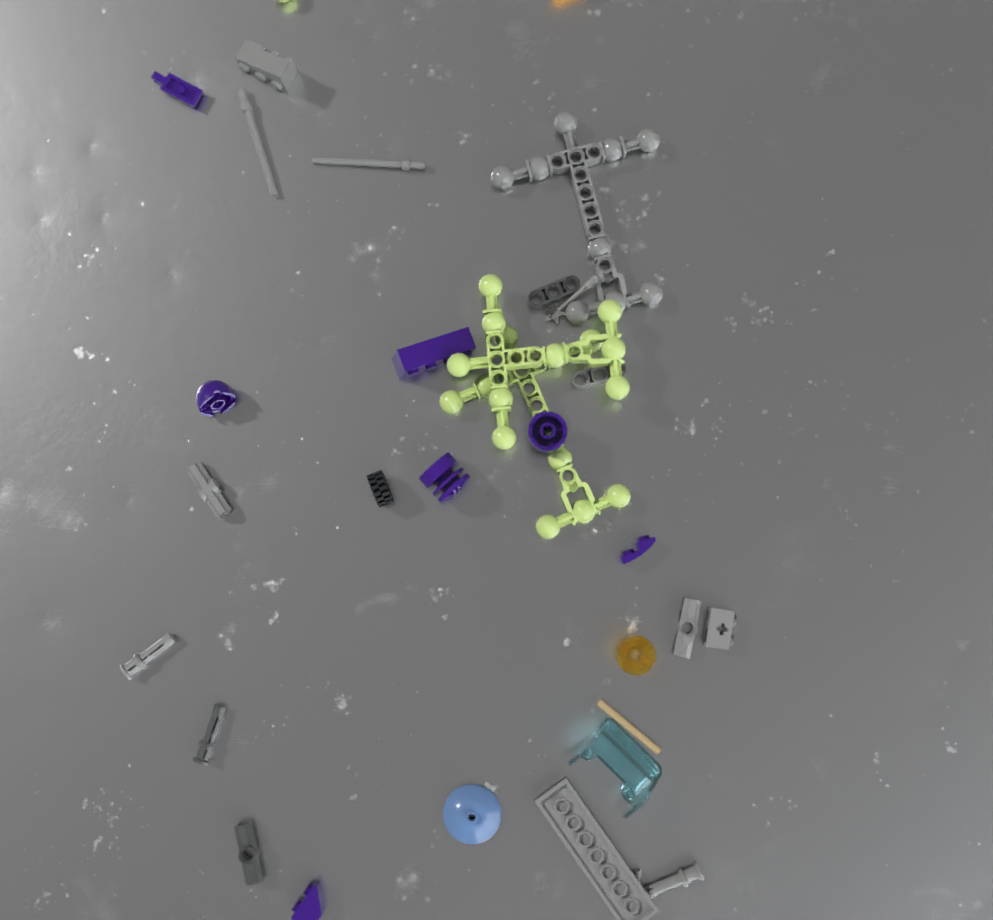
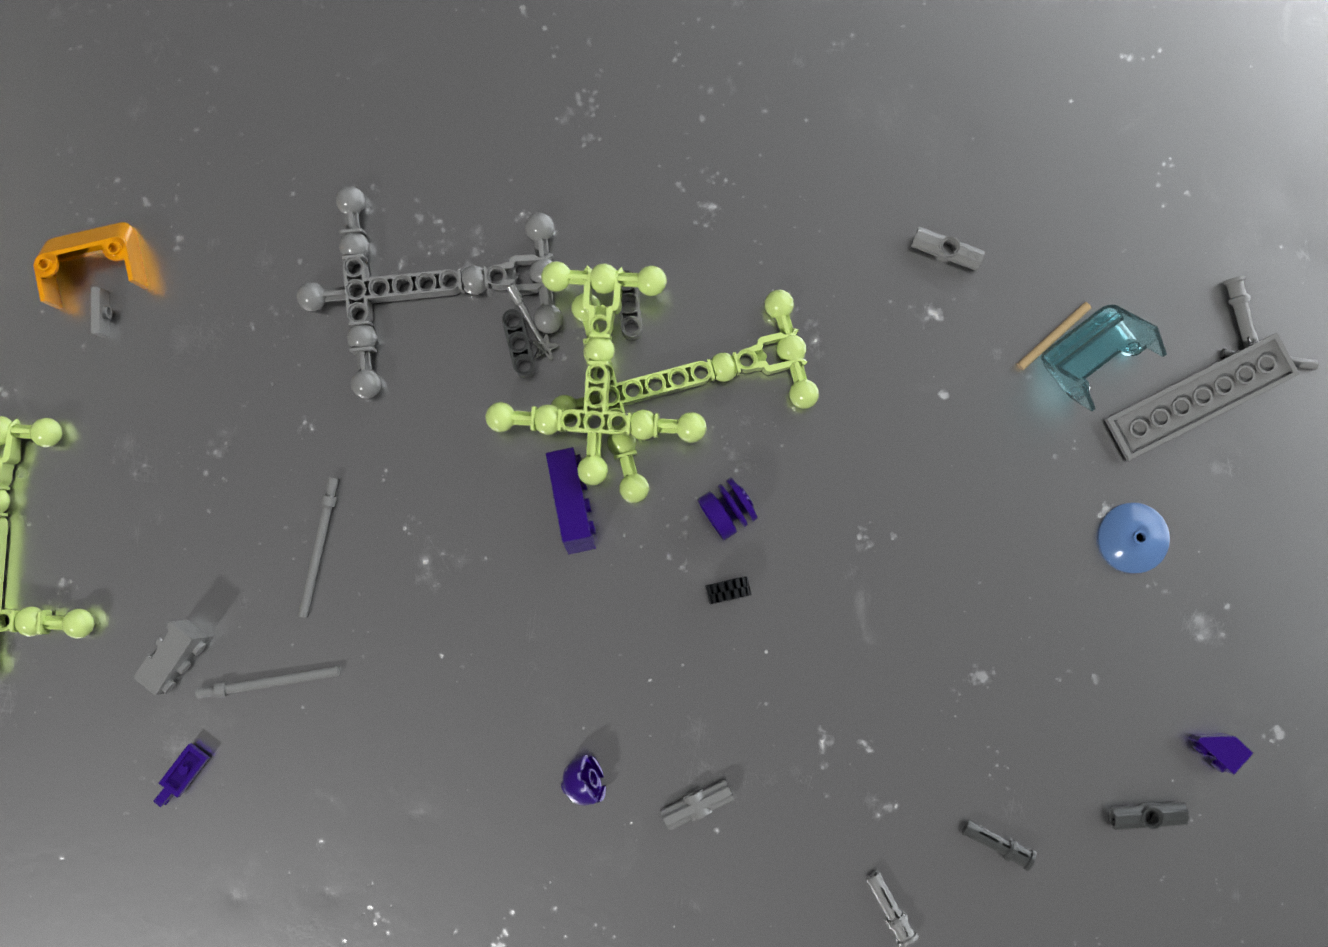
camera: 80 degrees left, 0 degrees up
dark purple brick [528,412,567,453] -> none
clear yellow brick [615,635,656,676] -> none
dark purple slope [619,535,656,564] -> none
light grey brick [703,607,737,650] -> none

